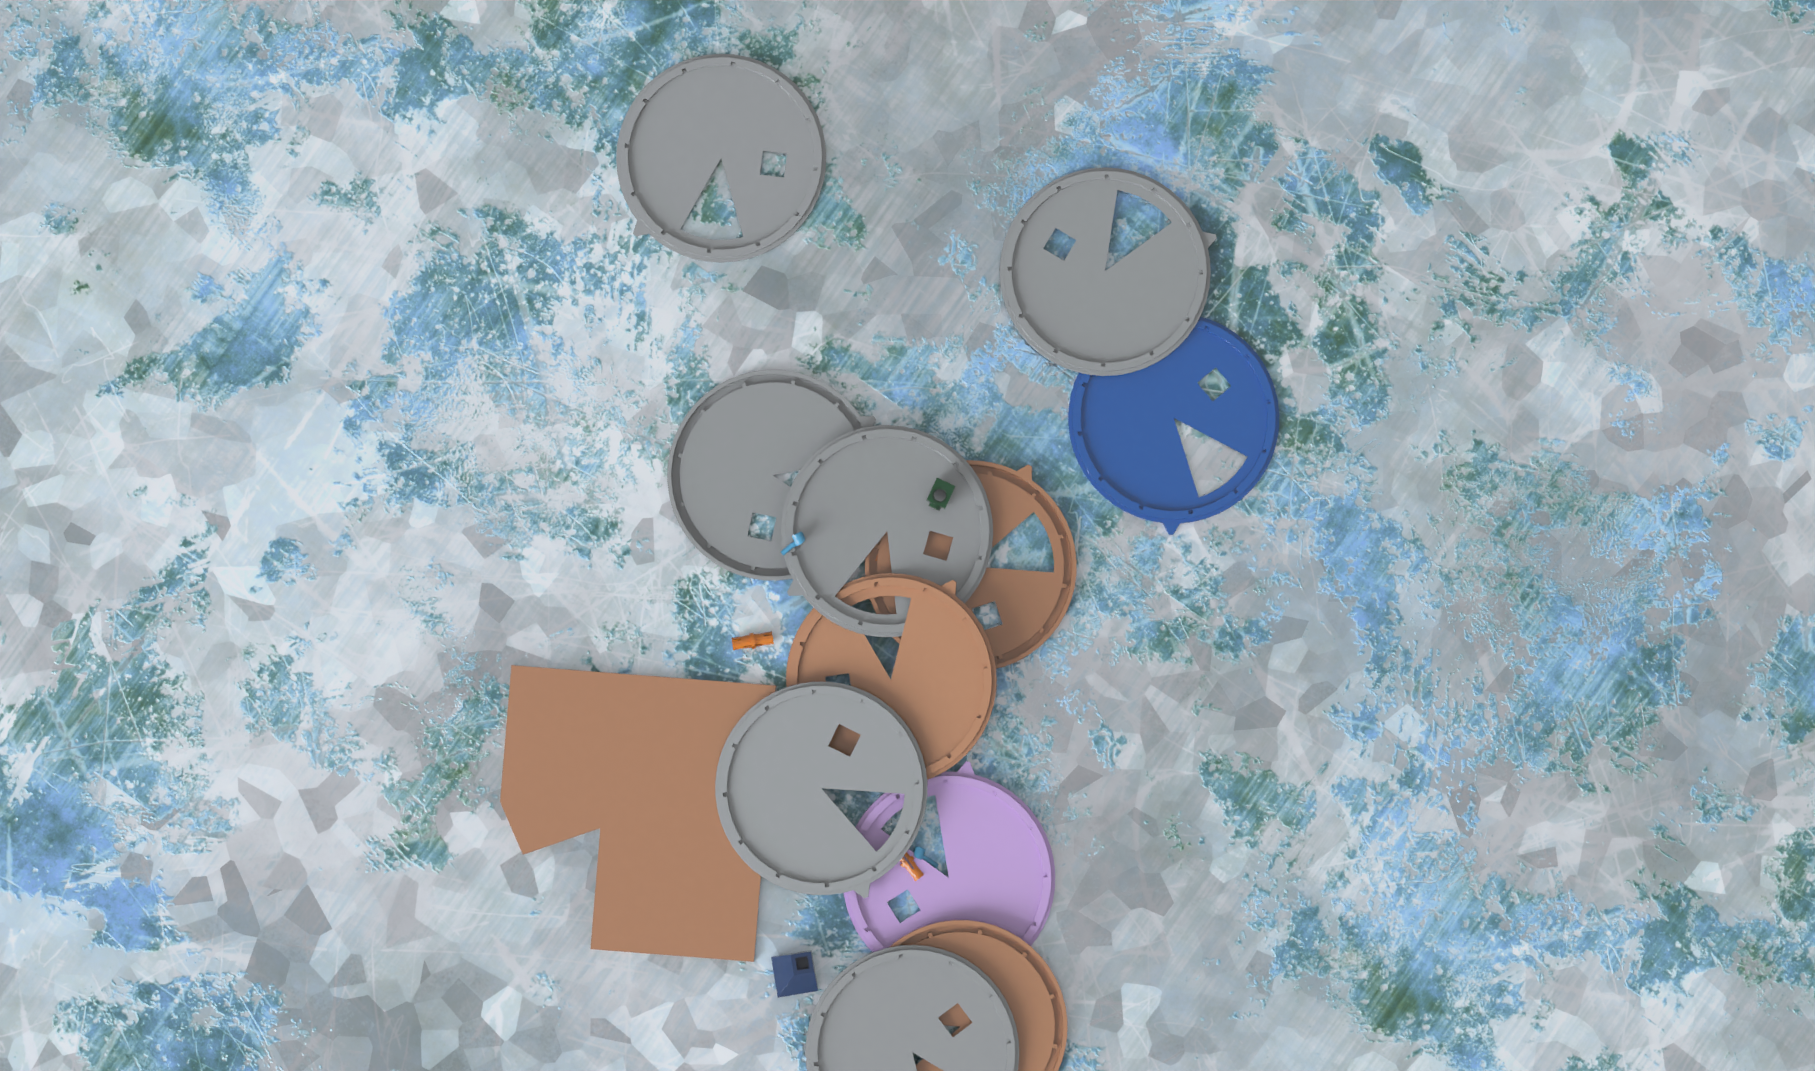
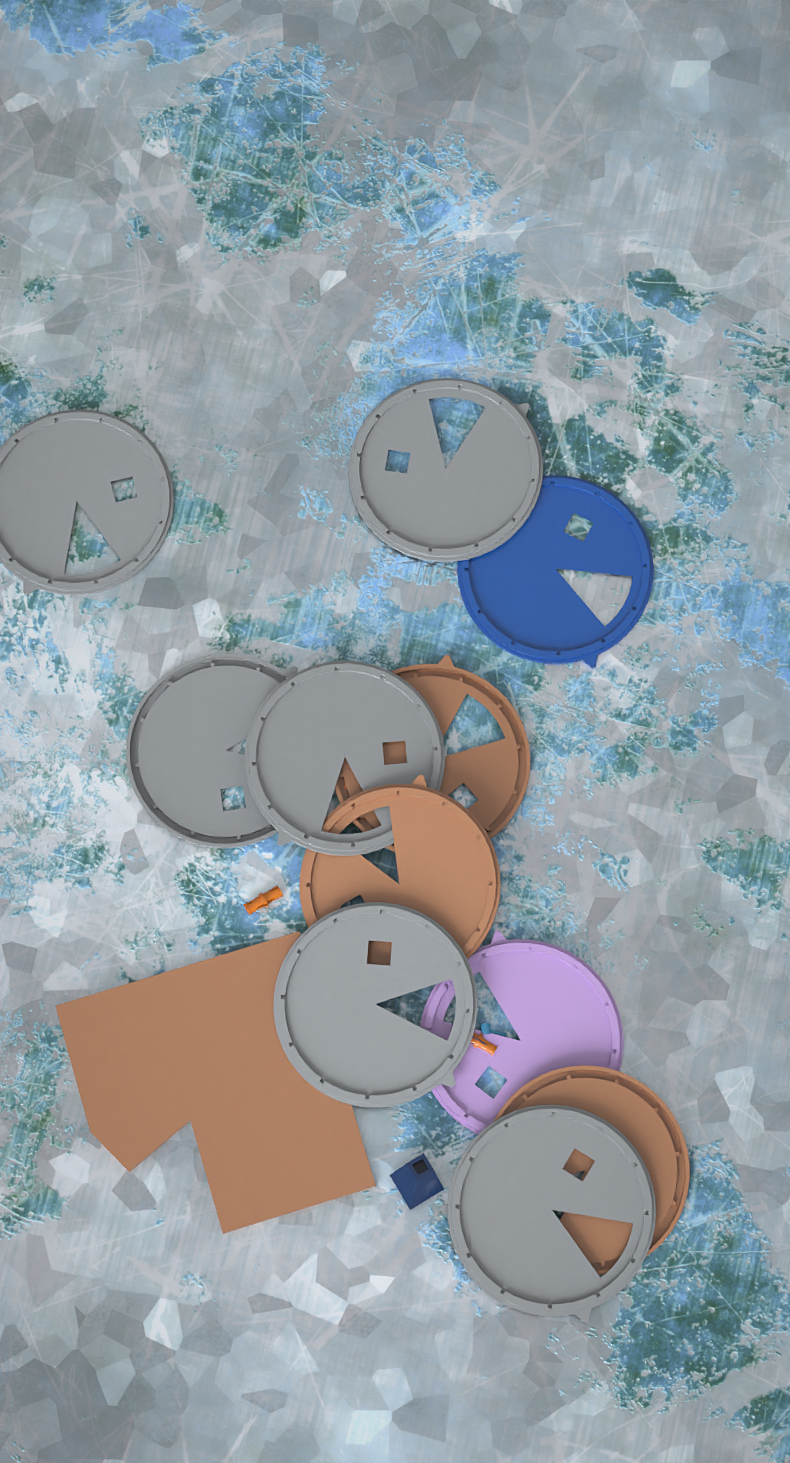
camera: 20 degrees left, 10 degrees down
dark azure hand [781,531,805,556] -> none
dark green brick [926,478,955,511] -> none

